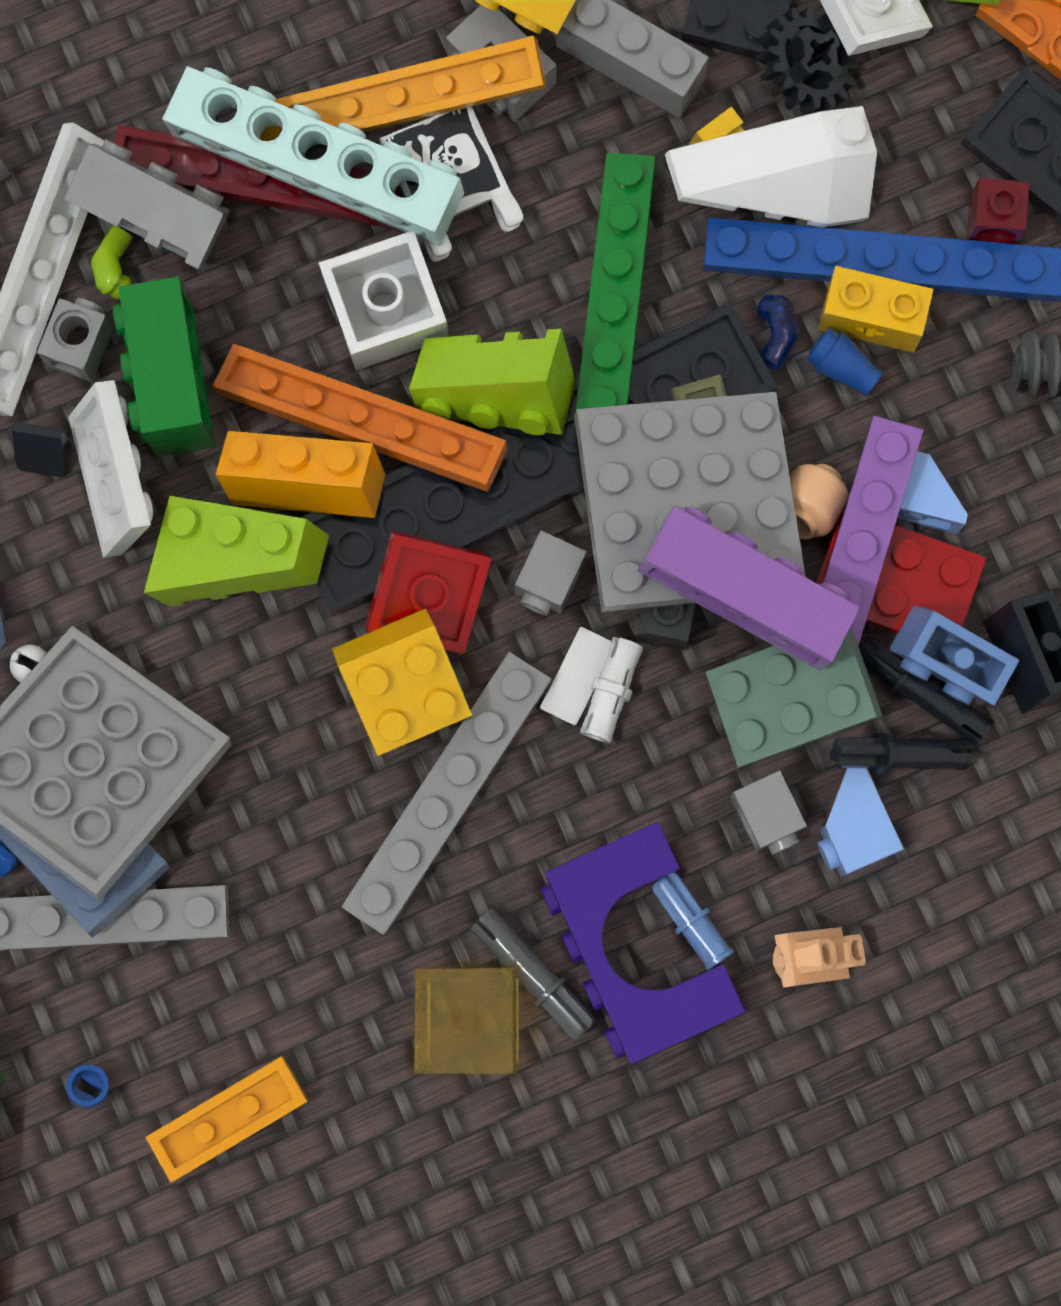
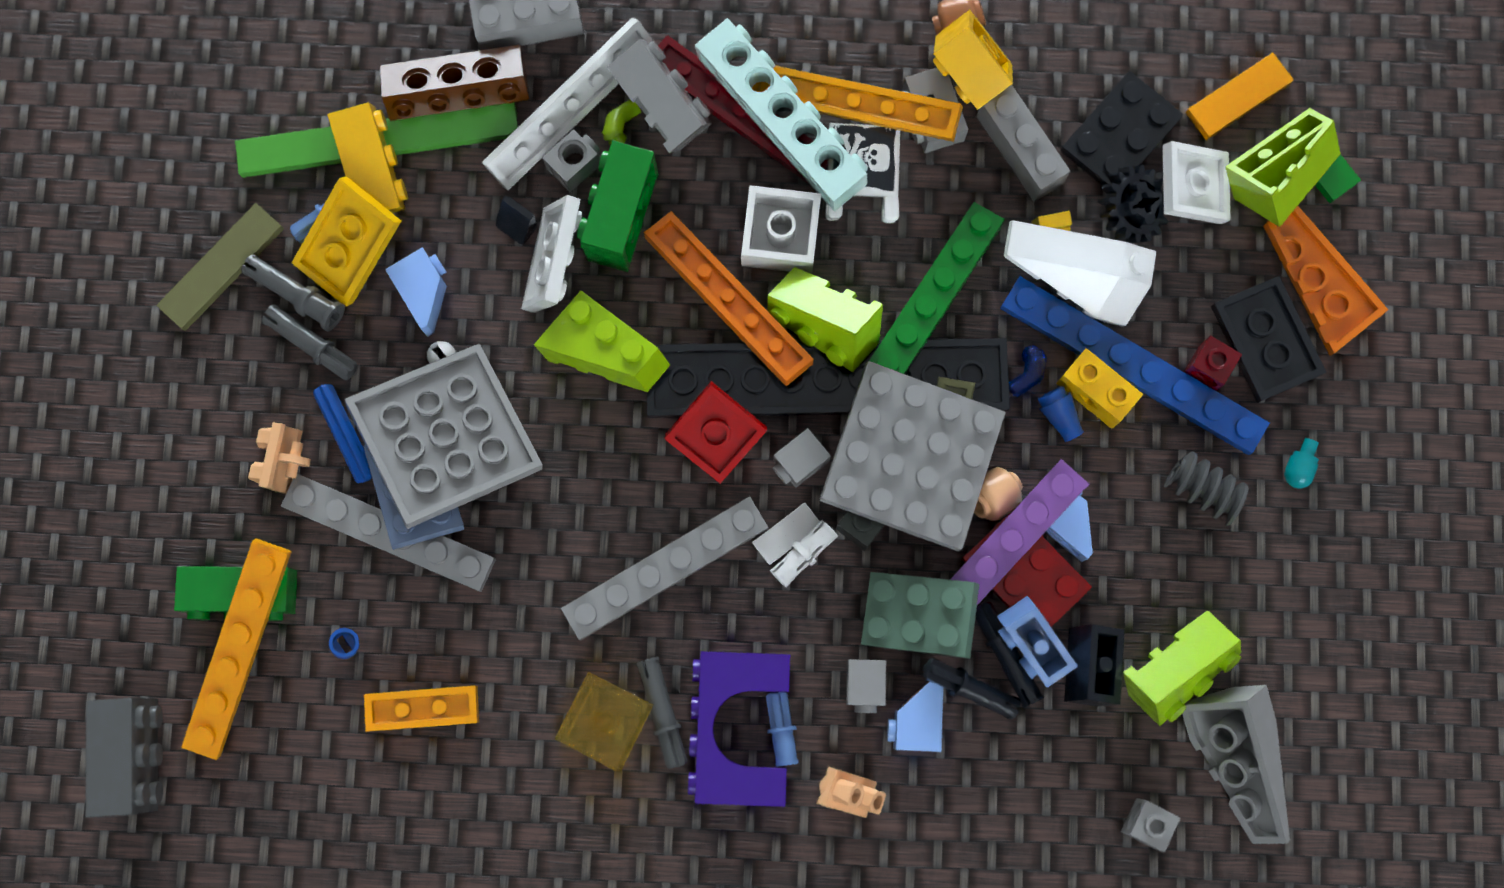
camera: 25 degrees right, 0 degrees up
light orange brick [216,431,386,518] -> none
yellow brick [332,608,472,756] -> none
medium lavender brick [637,506,860,671] -> none

